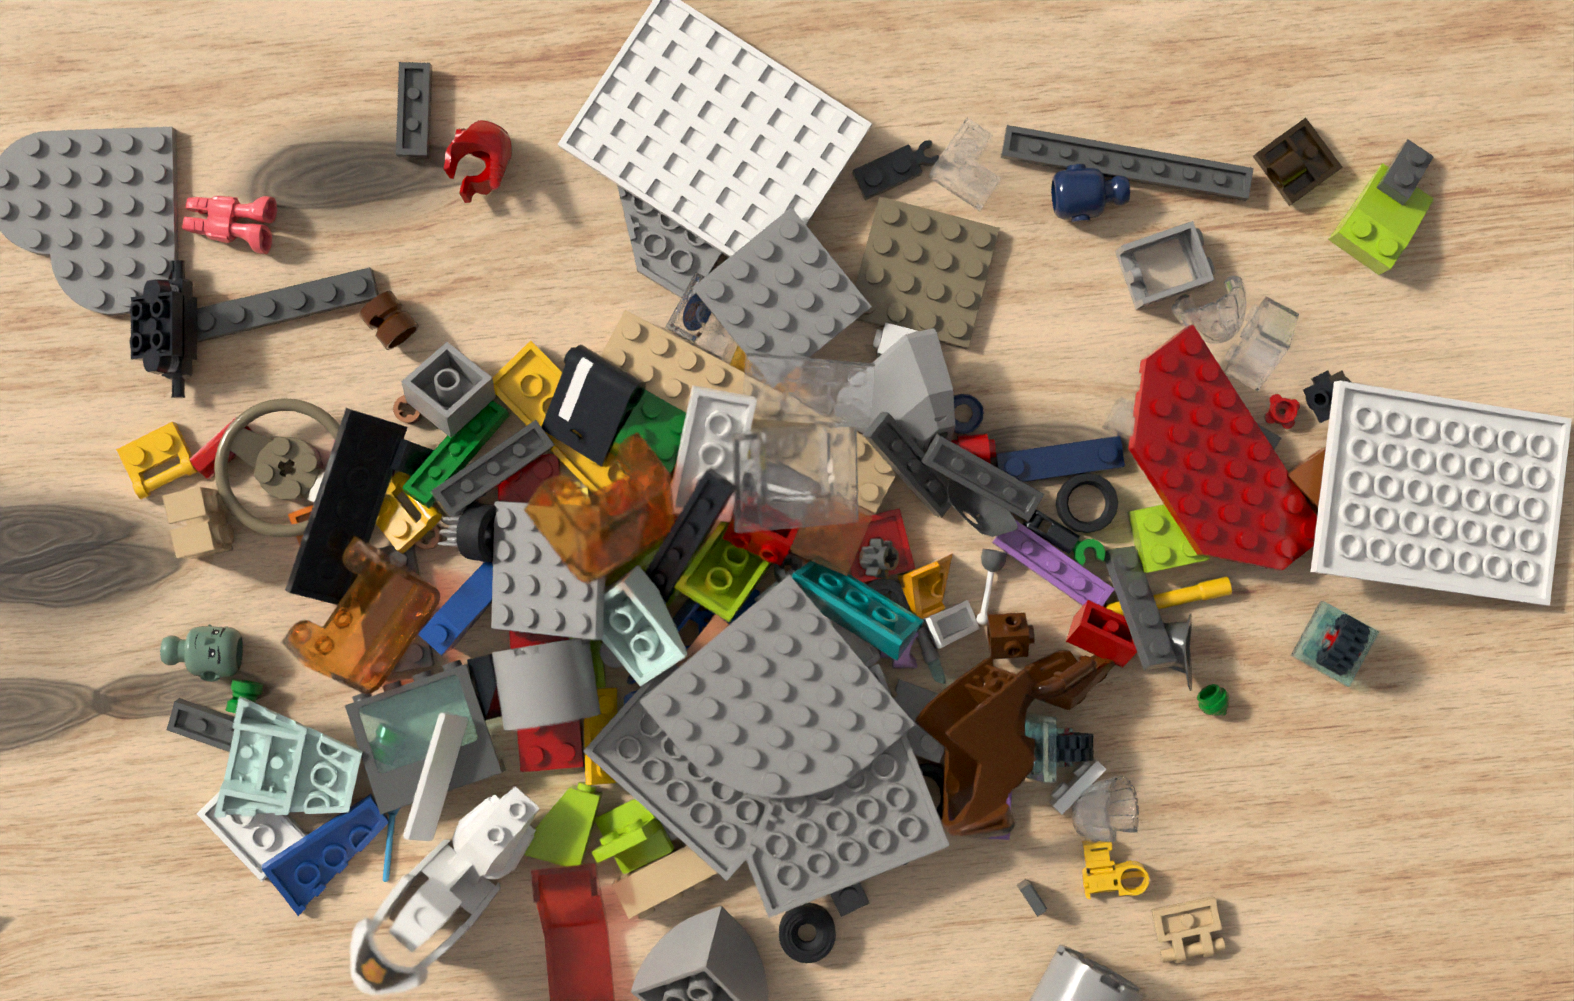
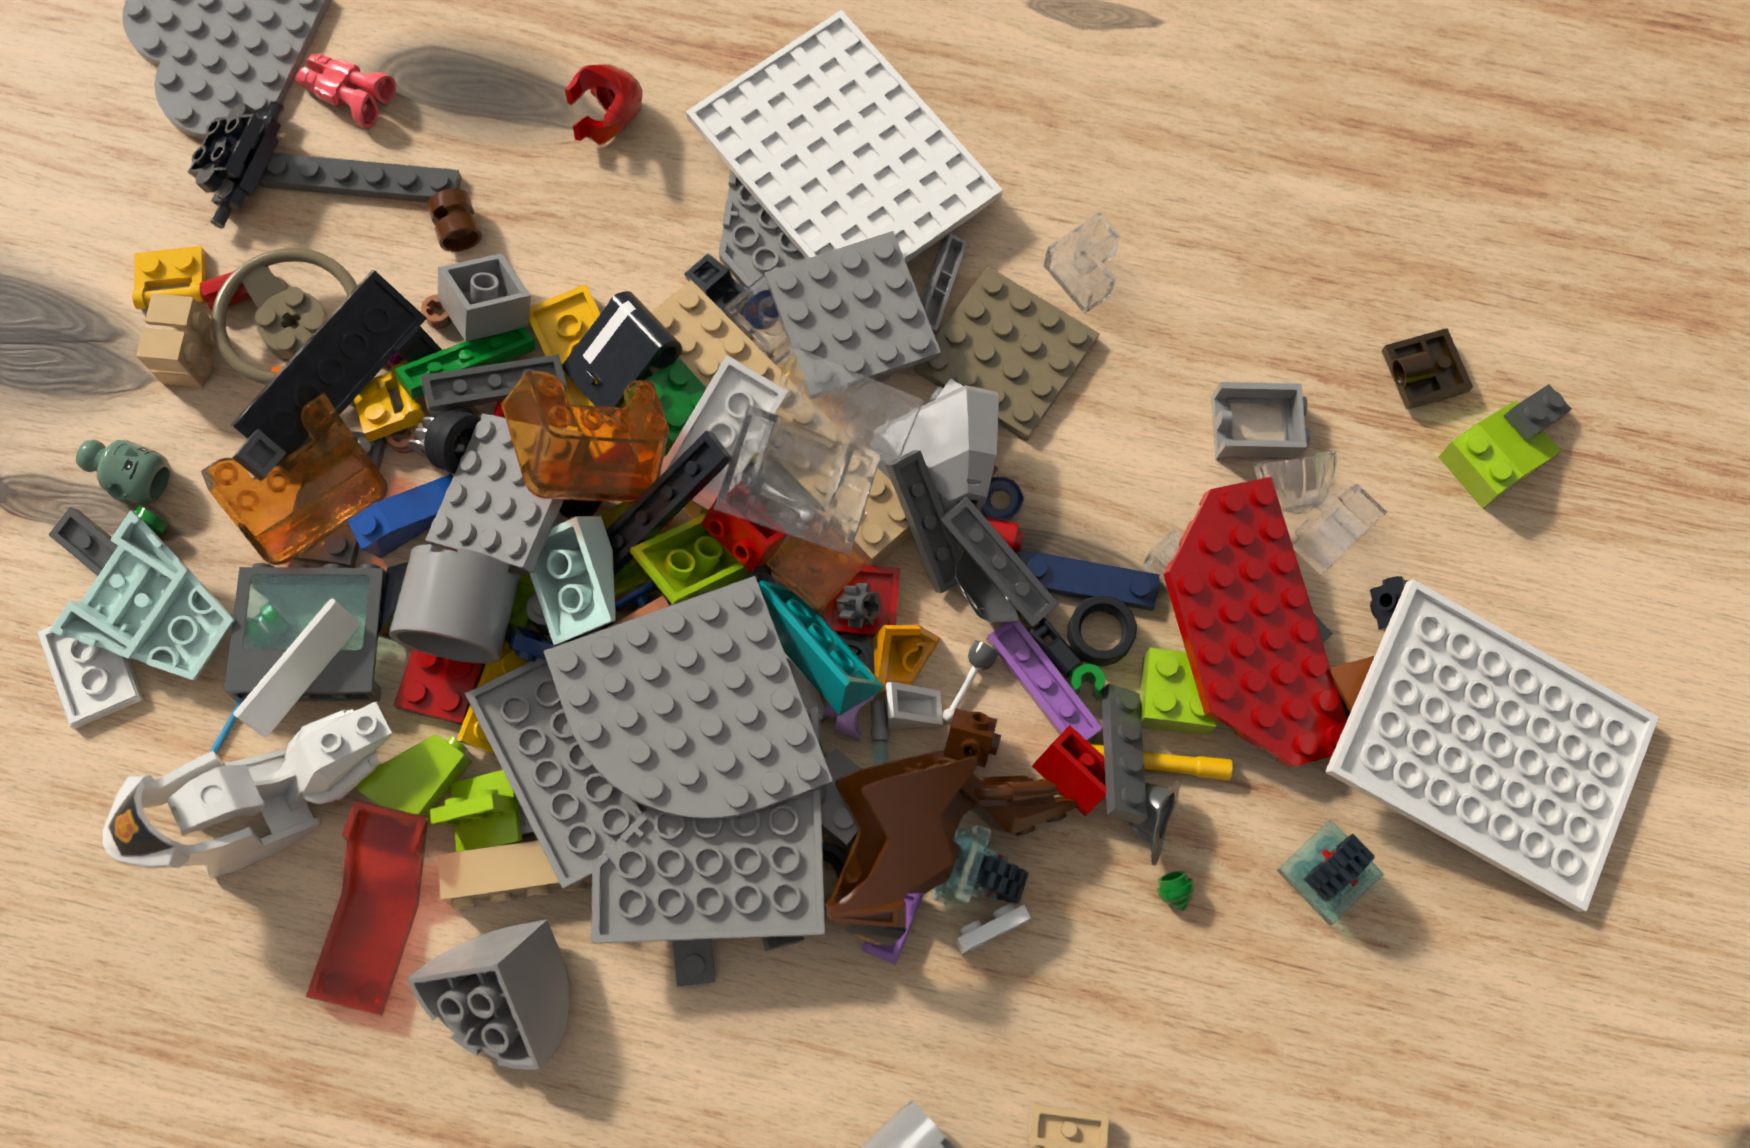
camera: 10 degrees right, 15 degrees down
blue wing [262,794,389,916] -> none
dark grey plate [396,62,432,158] -> none
black tyre [779,902,836,963] -> none
black plate [852,140,939,200] -> none
dark grey plate [1001,125,1254,201] -> none
dark grey tile [1017,879,1047,917] -> none
dark blue piece [1051,164,1130,223] -> none
clear hair [1072,776,1139,842] -> none
yellow piece [1082,838,1149,899] -> none
red plate [1264,394,1300,429] -> none
none -> dark grey plate [232,429,286,481]
none -> dark blue plate [505,623,553,662]
none -> black slope [684,253,753,323]
none -> light grey piece [921,233,968,333]

